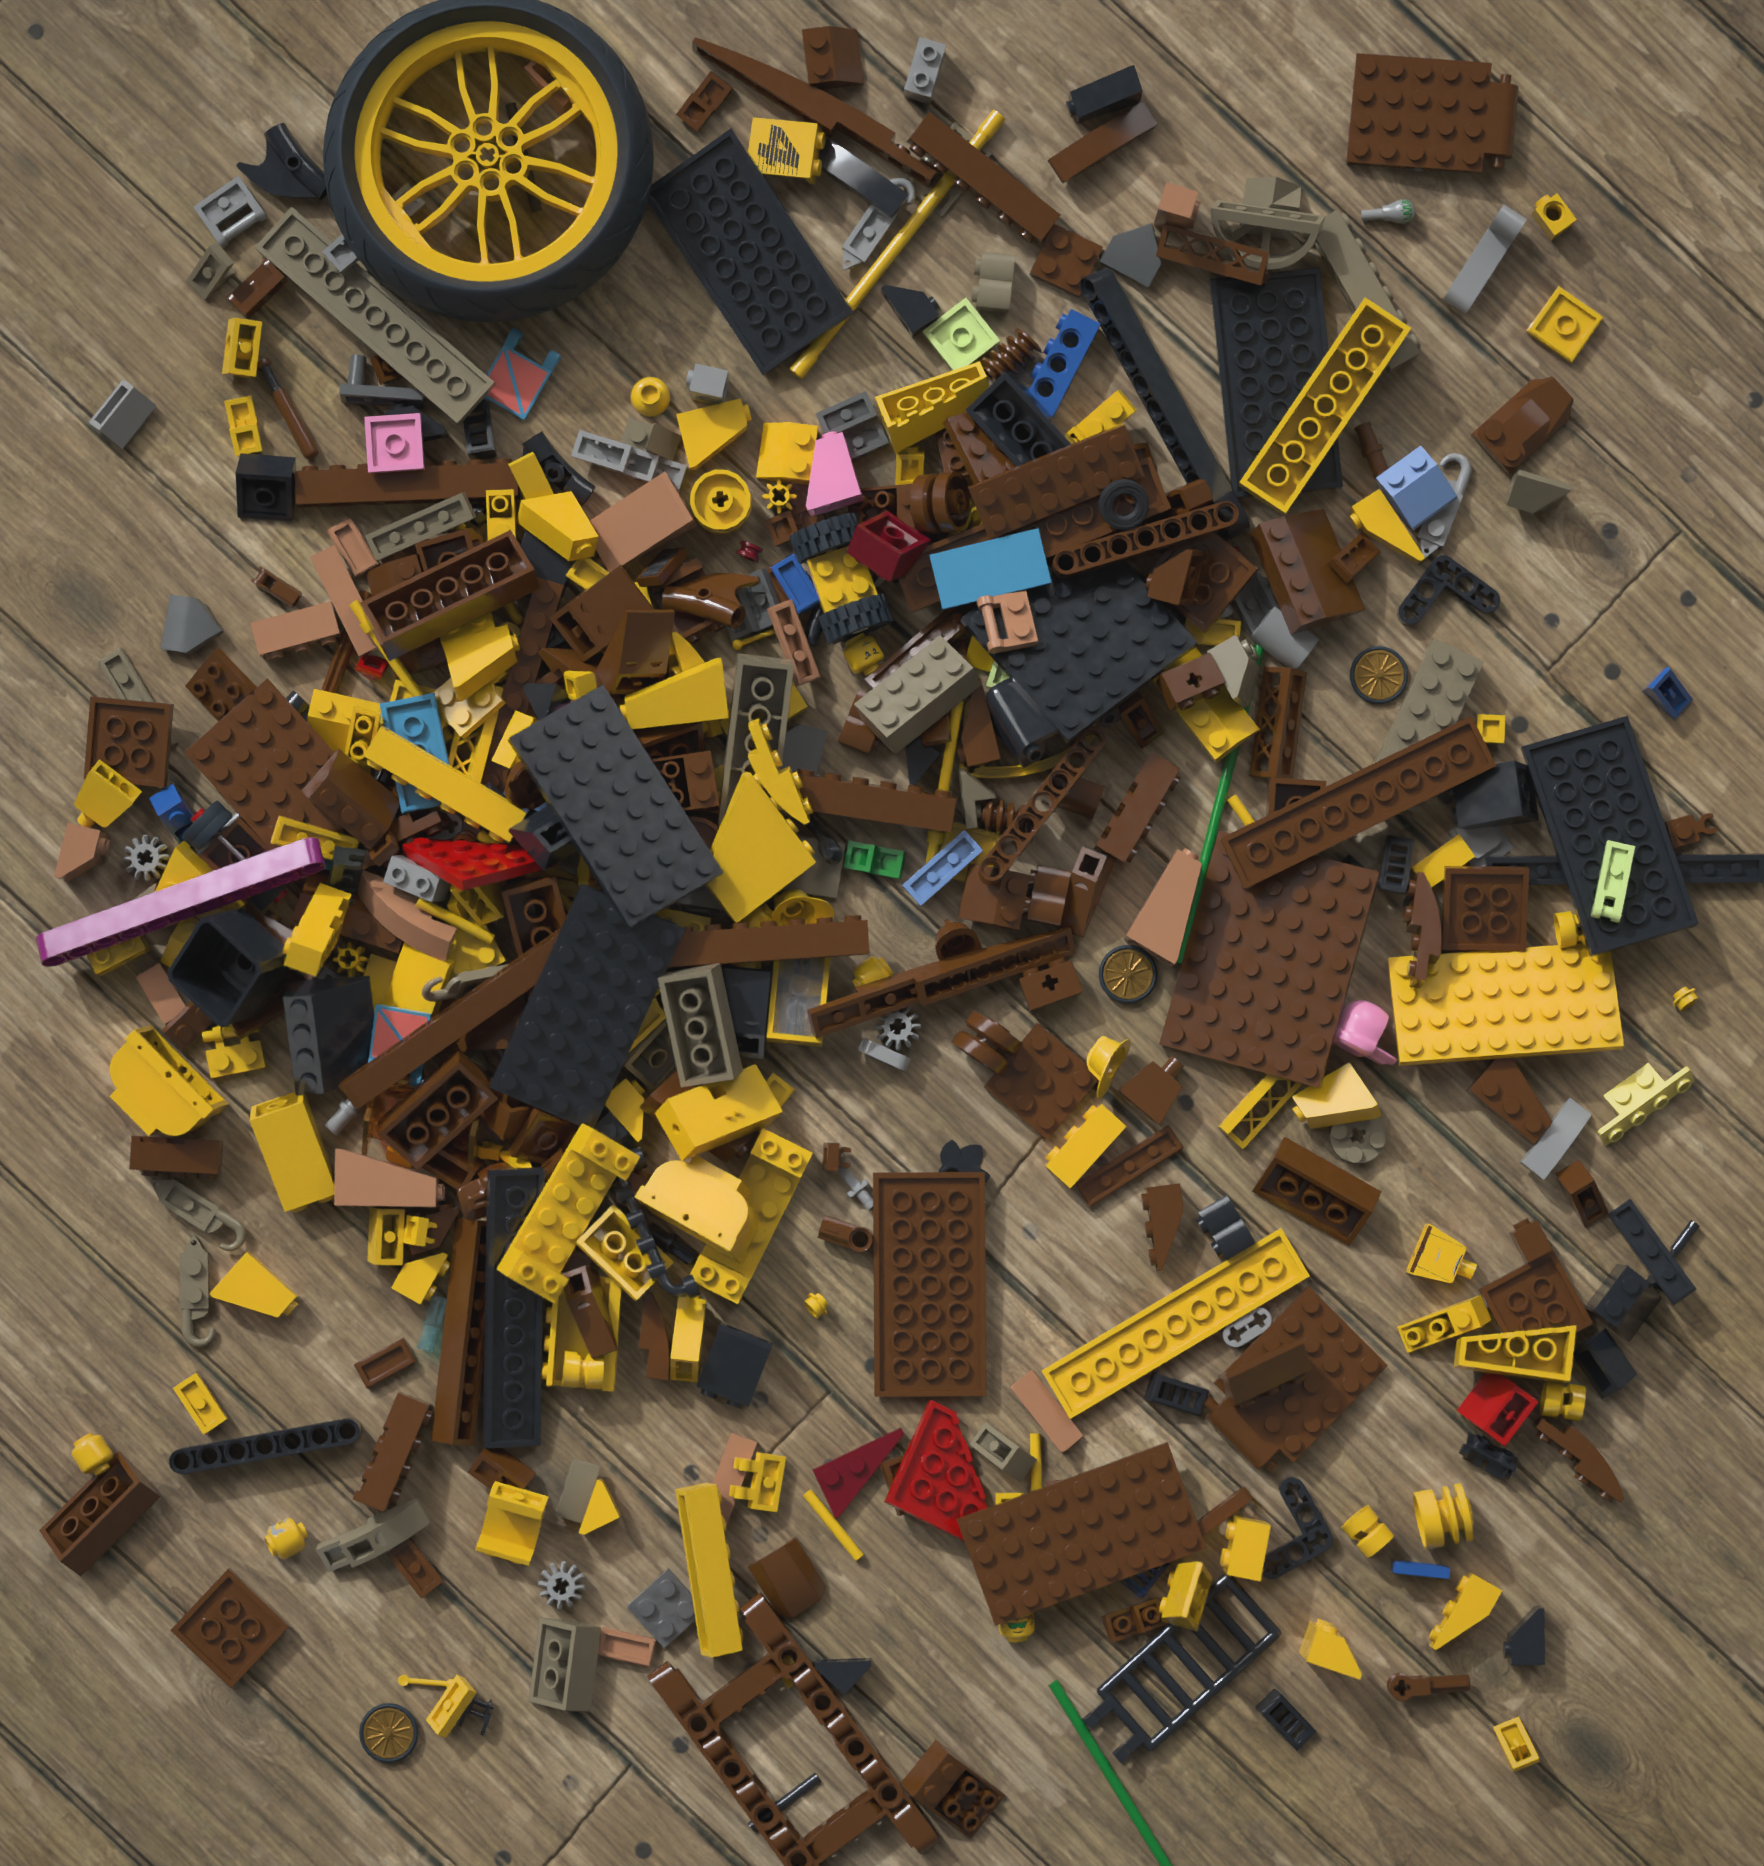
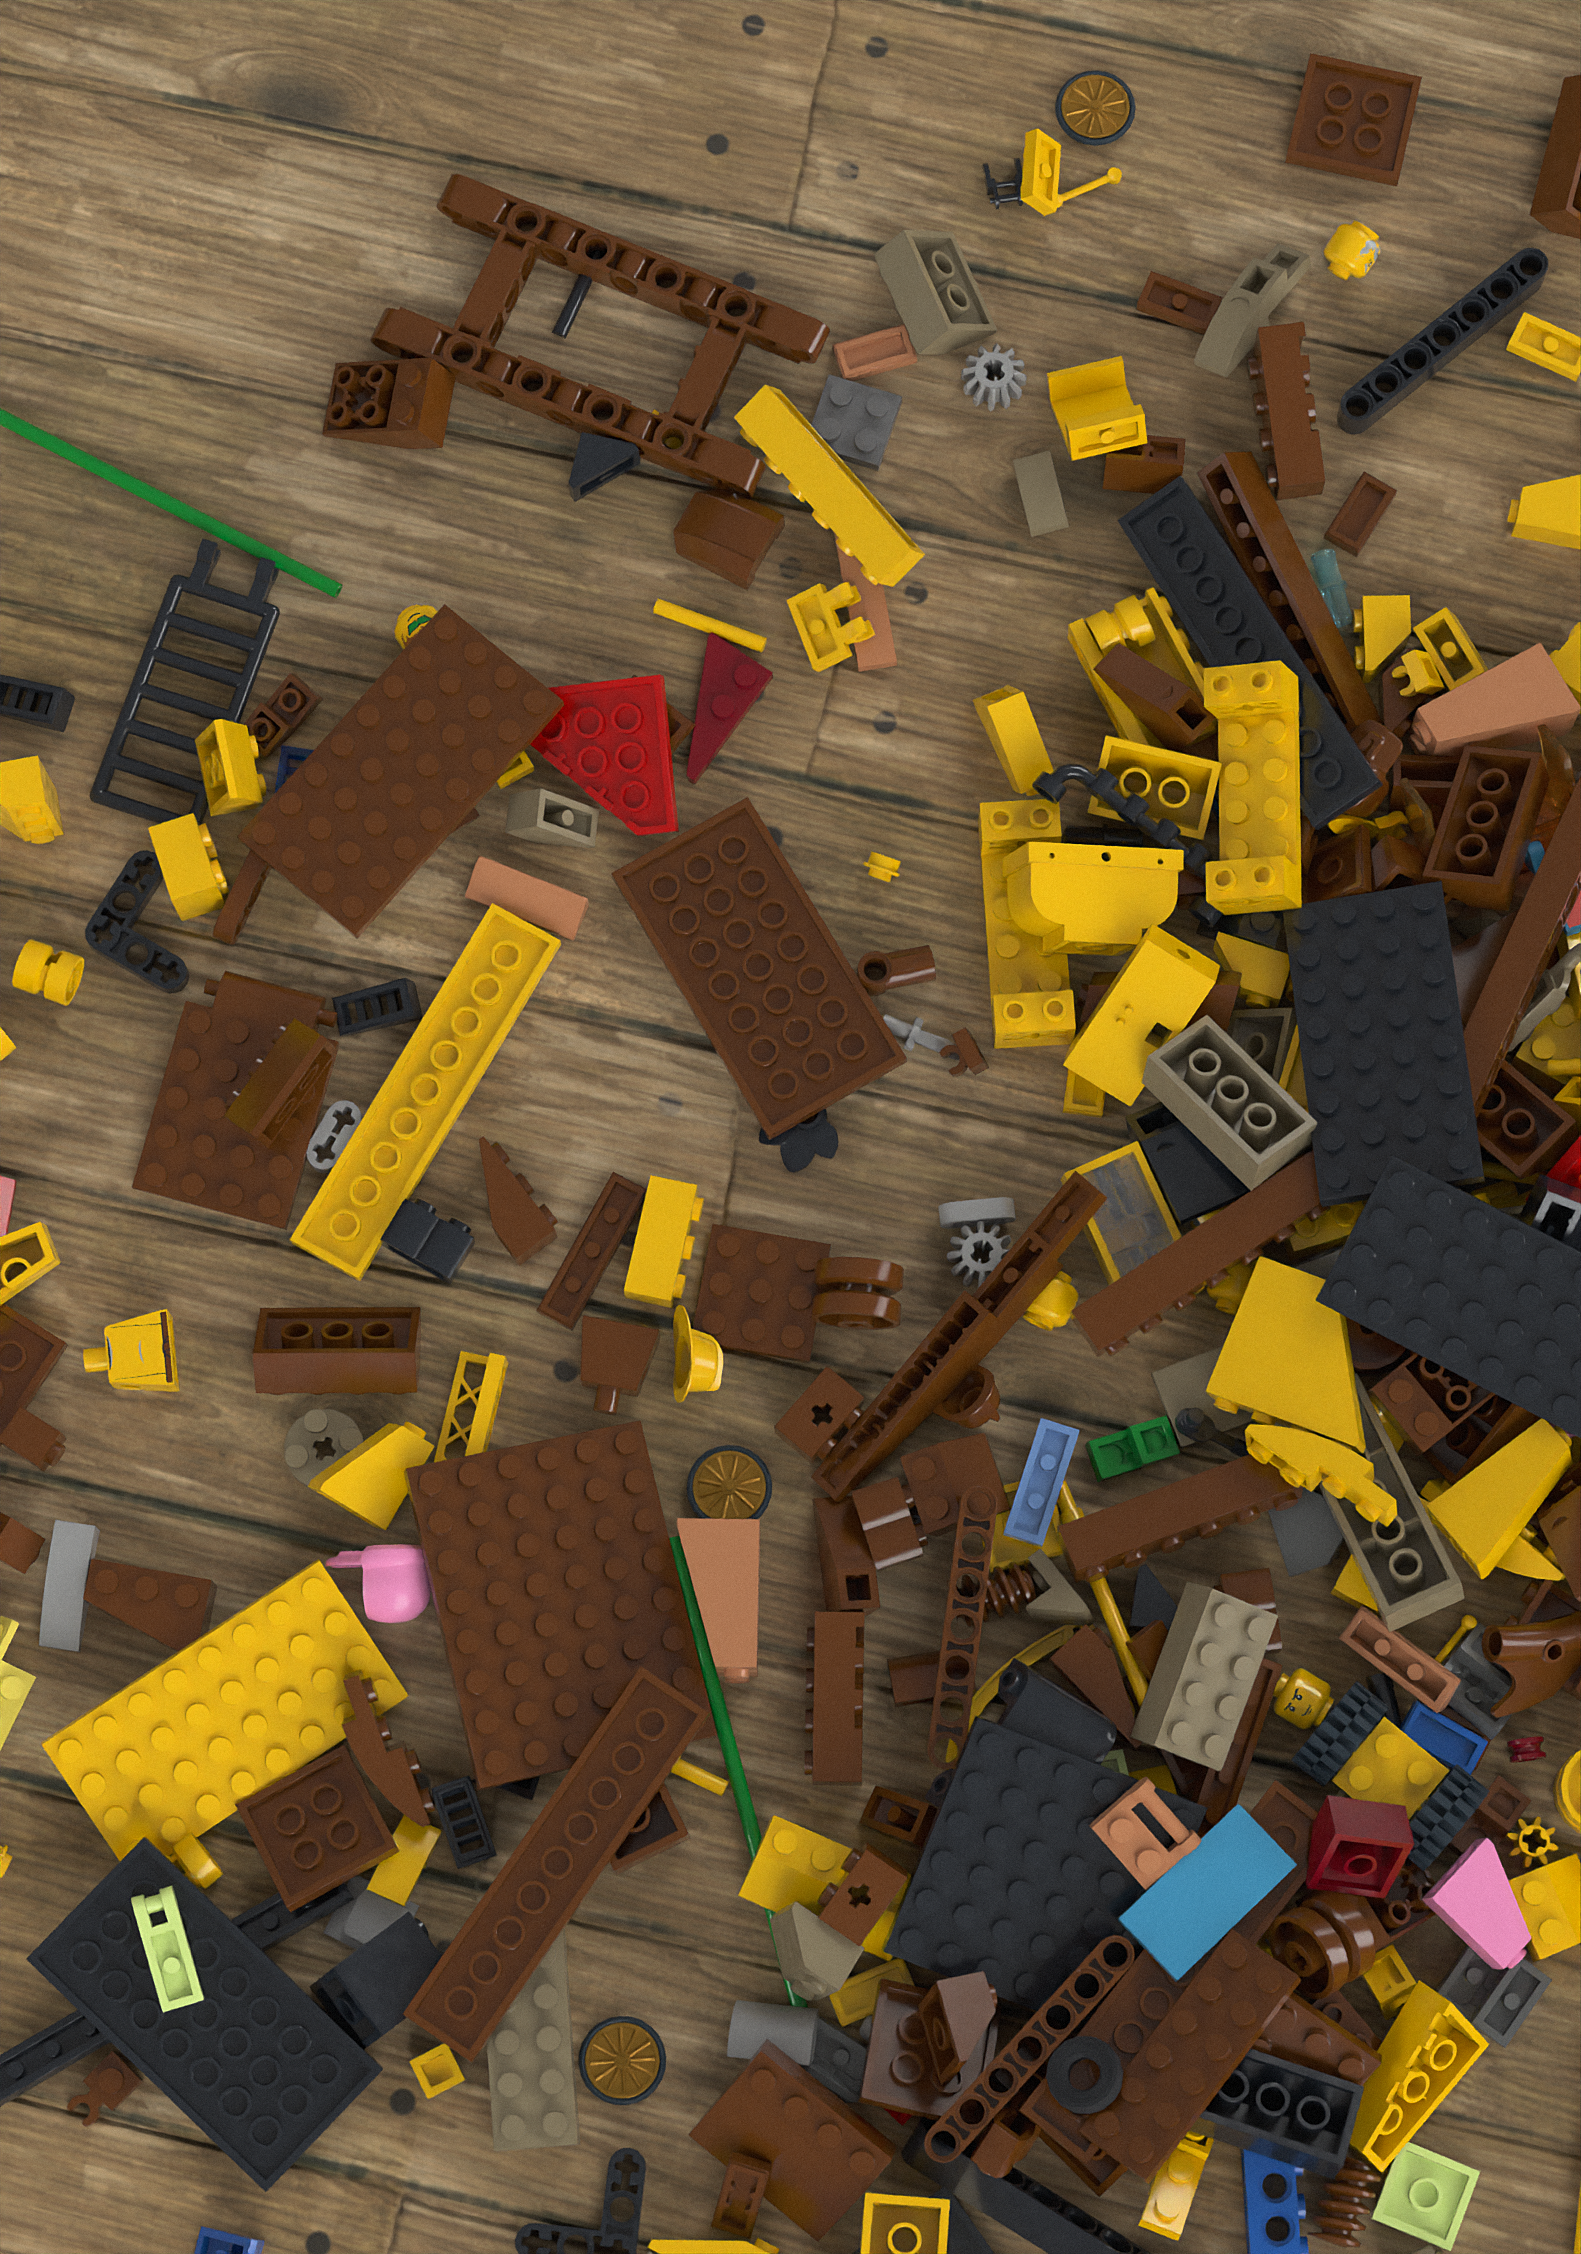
camera: 155 degrees right, 10 degrees down
yellow slope [579,1478,621,1535] -> none
reddish brown slope [638,1292,670,1380] -> none
black slope [697,1323,773,1409] -> none
yellow piece [771,889,835,926] -> none
black slope [881,285,941,338] -> none
yellow bar [1030,1433,1042,1491] -> none
reddish brown fence [1249,667,1307,779] -> none
yellow slope [1397,1294,1491,1353] -> none

